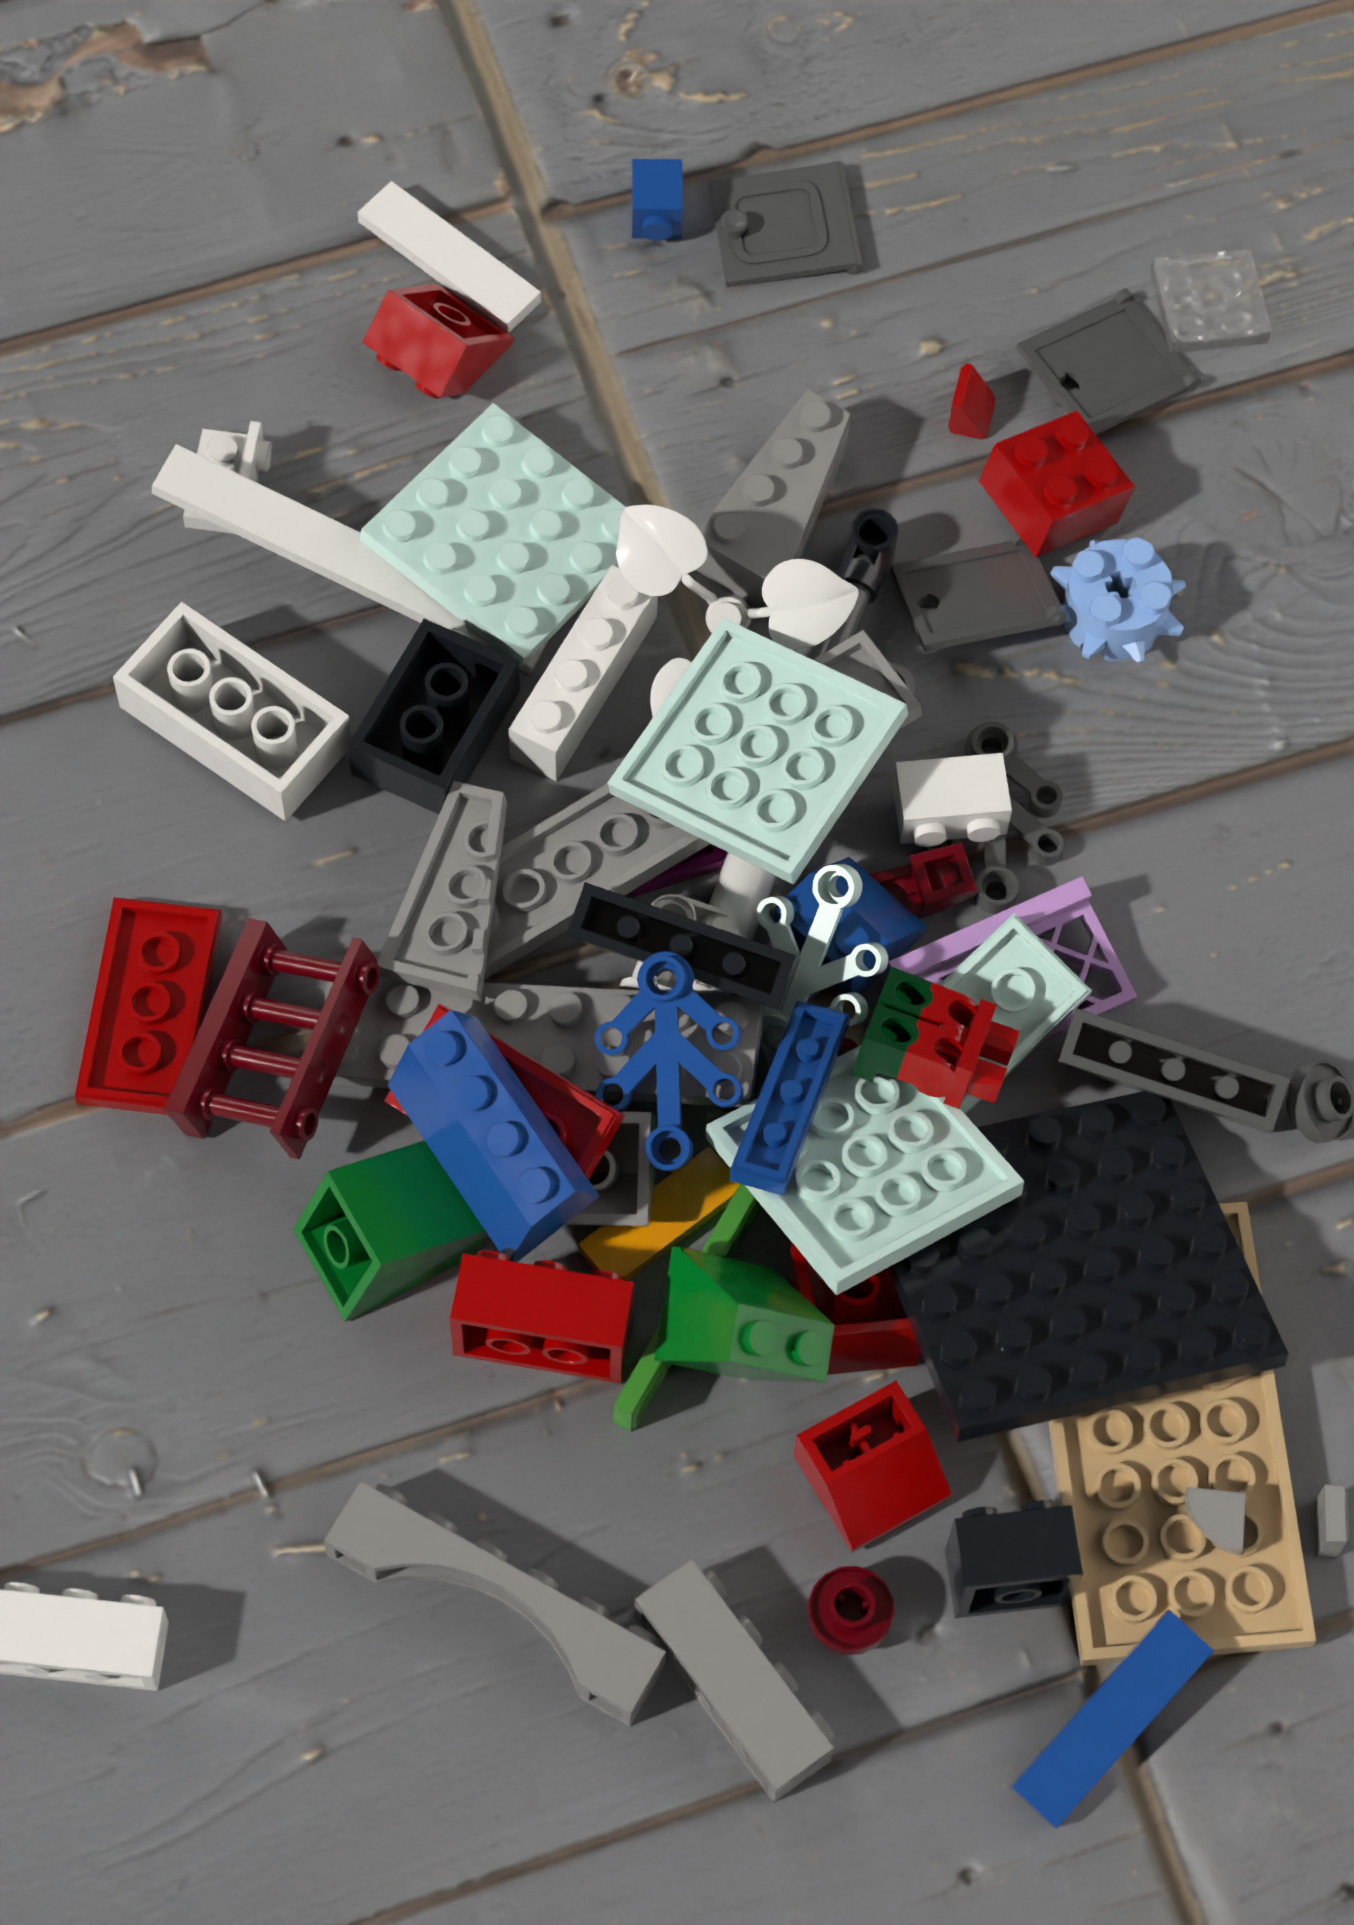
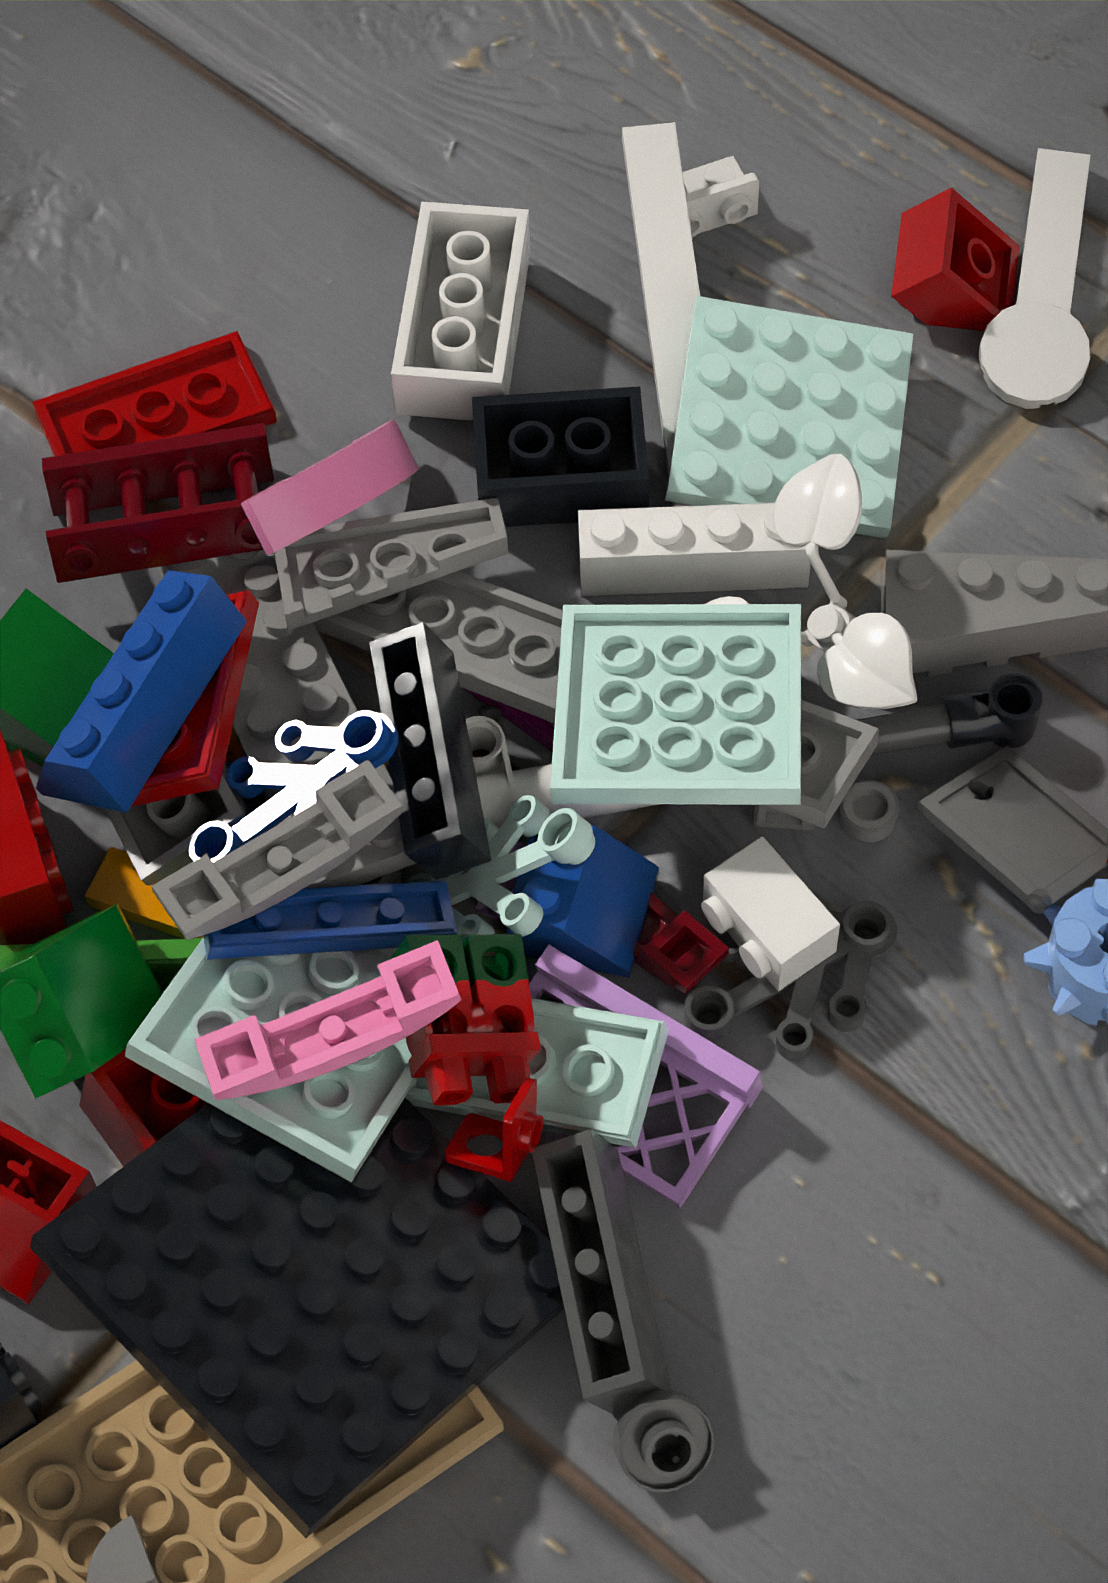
camera: 65 degrees right, 5 degrees down
none -> light grey slope [152,760,403,940]
none -> bright pink slope [194,940,462,1100]
none -> bright pink slope [241,419,419,555]
none -> red bracket [445,1077,544,1182]
none -> white tile [979,301,1090,409]

